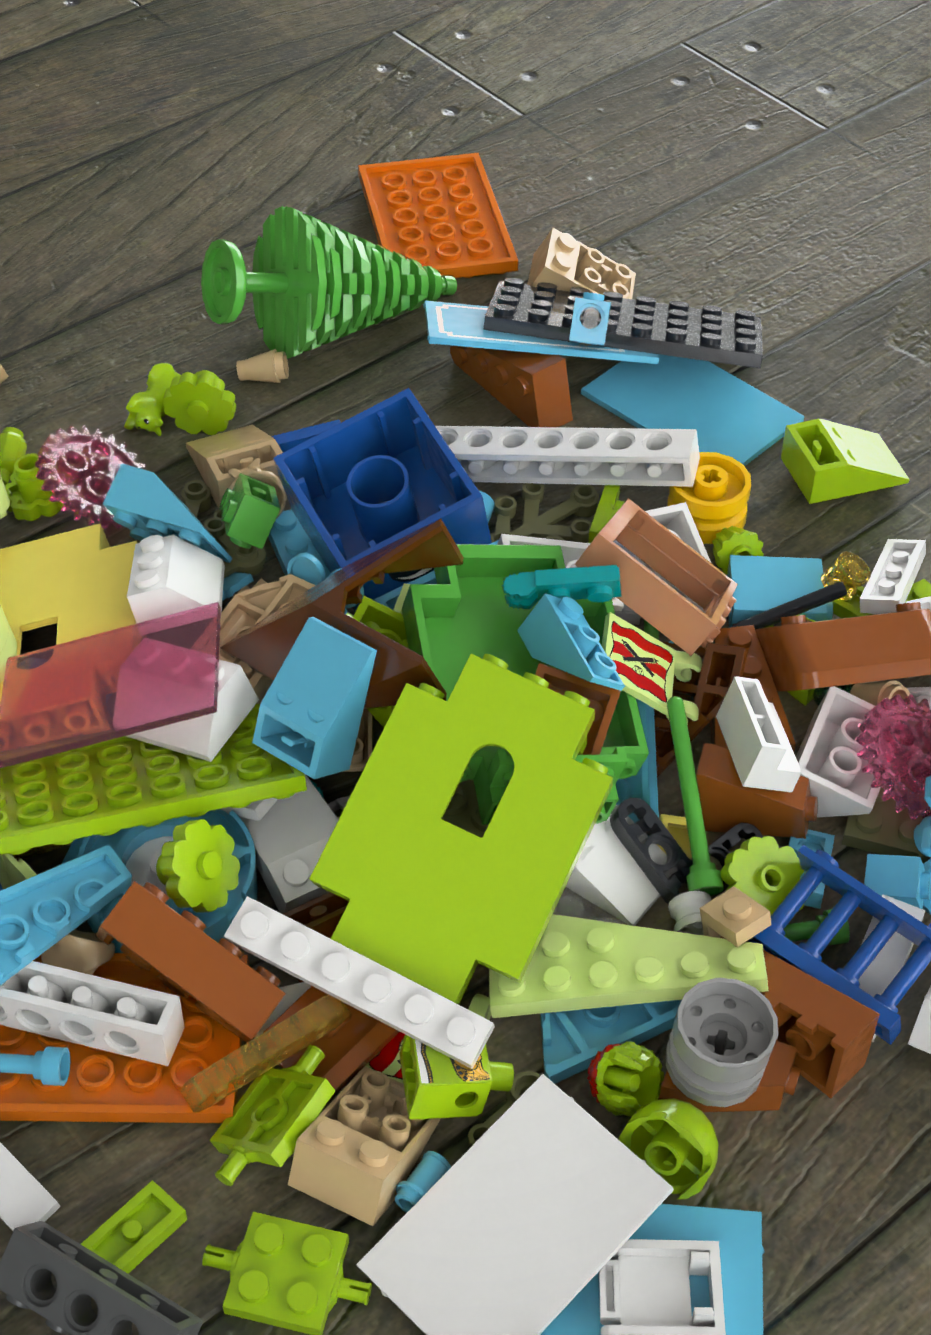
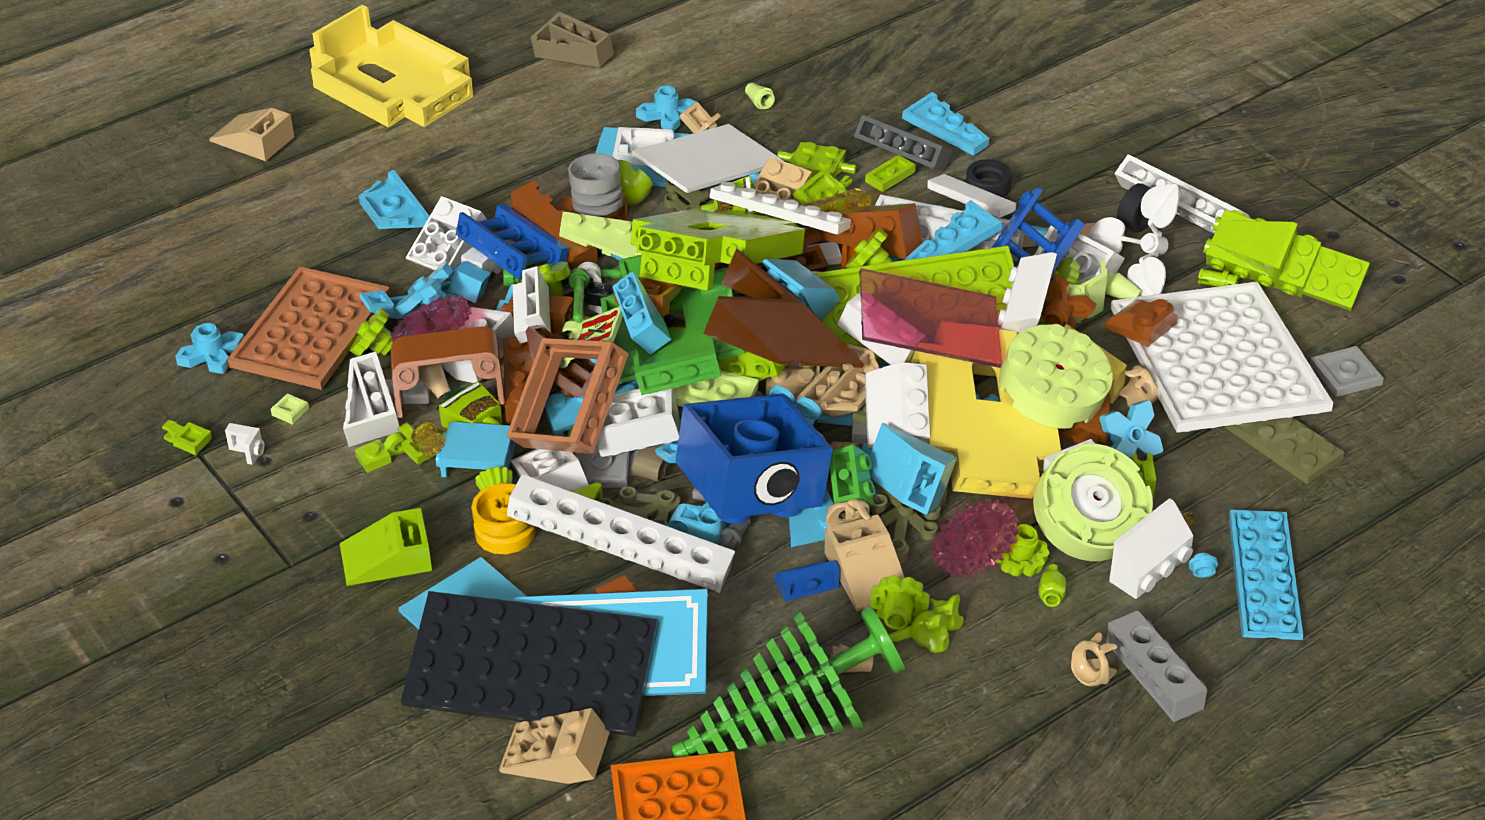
camera: 175 degrees left, 5 degrees down
teal hinge [502,565,622,610] -> none
medium azure brick [569,292,611,346] -> none
lime piece [587,1041,664,1117] -> none
tan bracket [700,886,772,947] -> none
black bar [732,581,847,631] -> none
white plate [860,539,926,615] -> none

